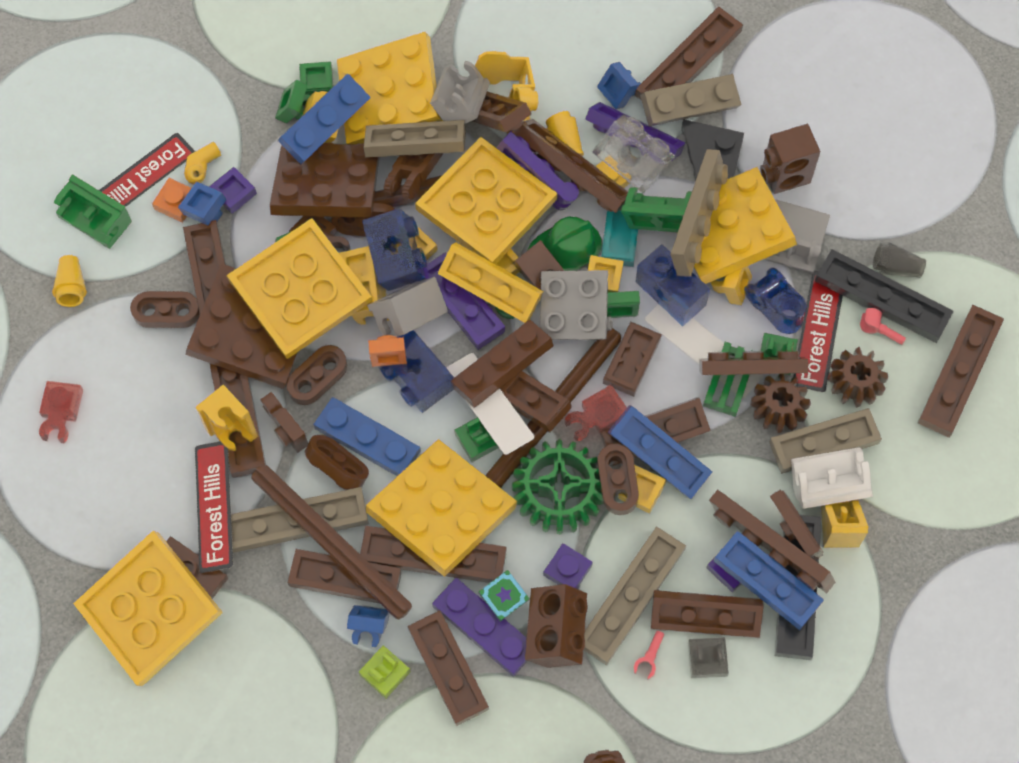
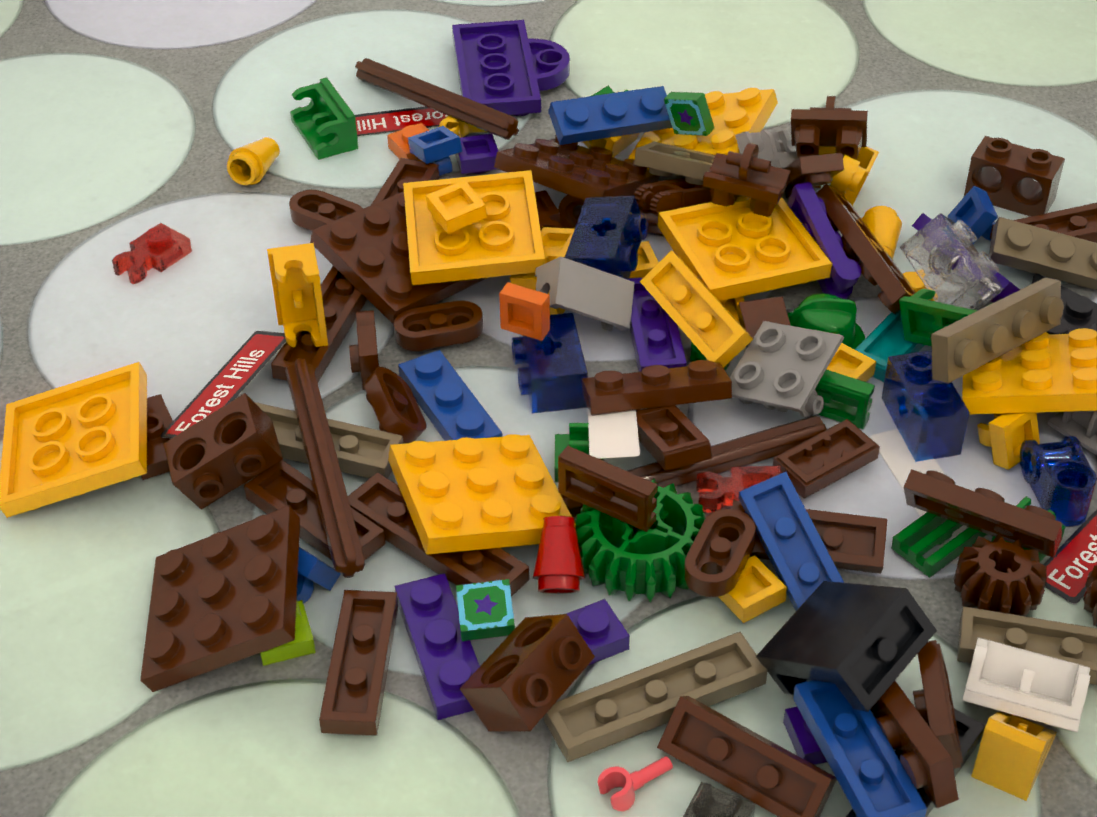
camera: 30 degrees right, 25 degrees down
none -> reddish brown plate [140,505,300,692]
none -> reddish brown brick [164,393,283,510]
none -> reddish brown axle [355,58,519,140]
none -> yellow plate [426,180,487,234]
none -> dark purple plate [452,20,570,116]
none -> red cone [533,516,585,594]
none -> reddish brown tile [558,446,658,532]
none -> green tile [664,92,715,136]
none -> reddish brown hips [703,143,791,217]
none -> black panel [756,581,937,712]
none -> reddish brown hips [791,96,868,160]
none -> reddish brown brick [964,136,1065,217]

